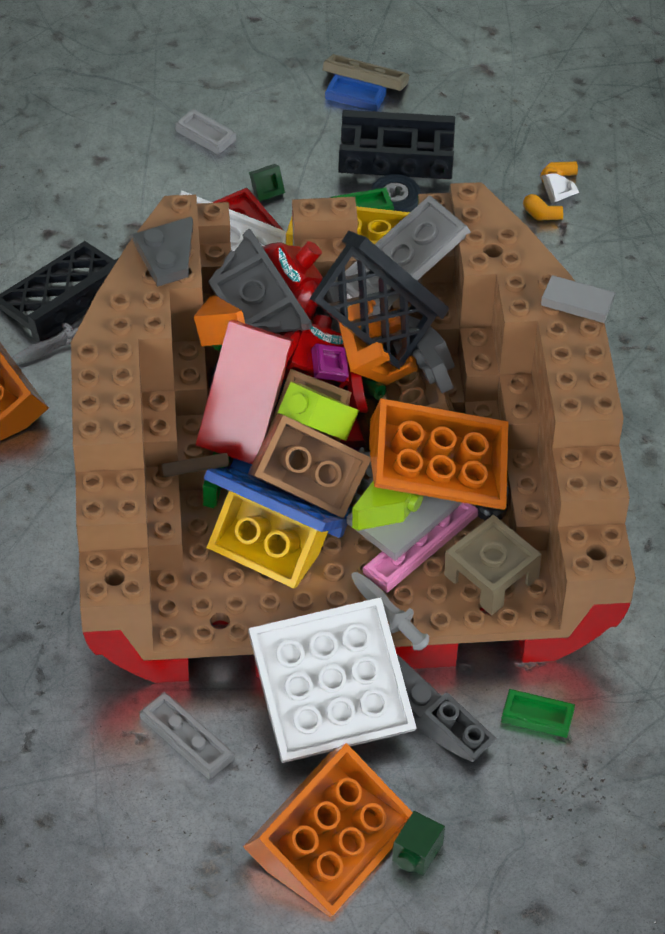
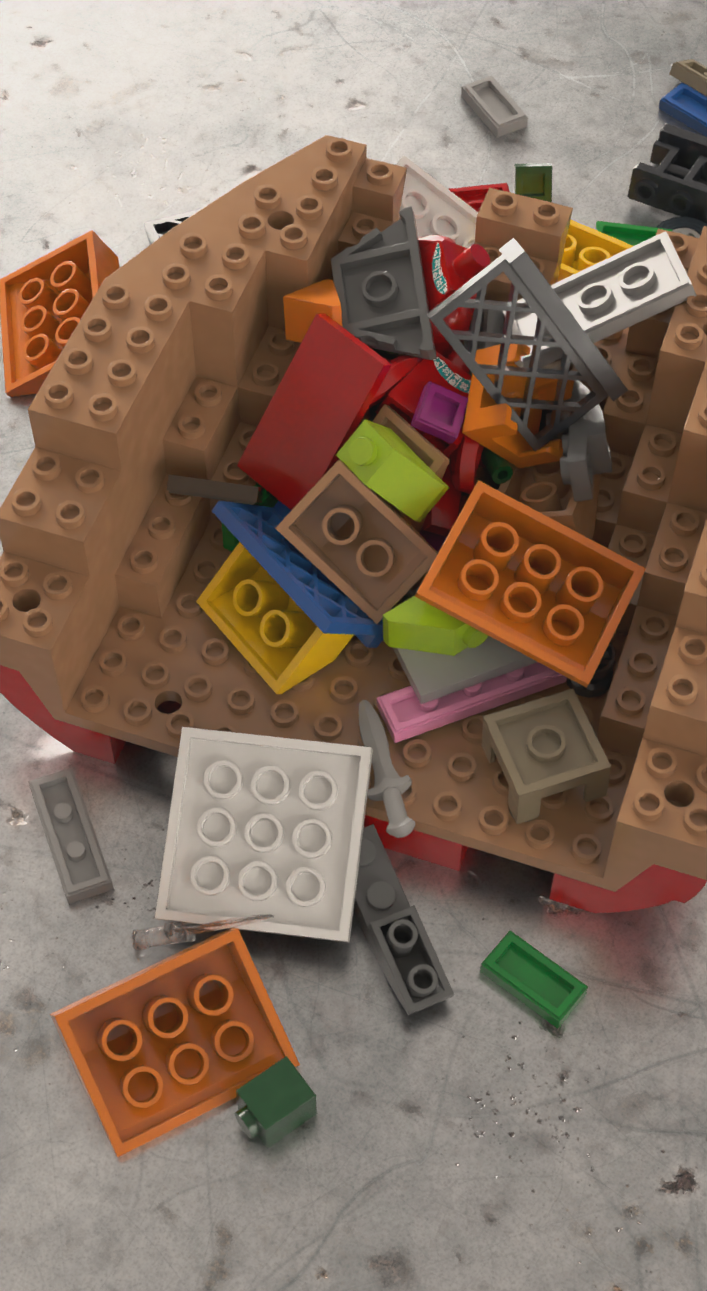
camera: 25 degrees right, 5 degrees up
dark grey wing [133,217,193,287] -> none
none -> clear sword [130,914,274,951]

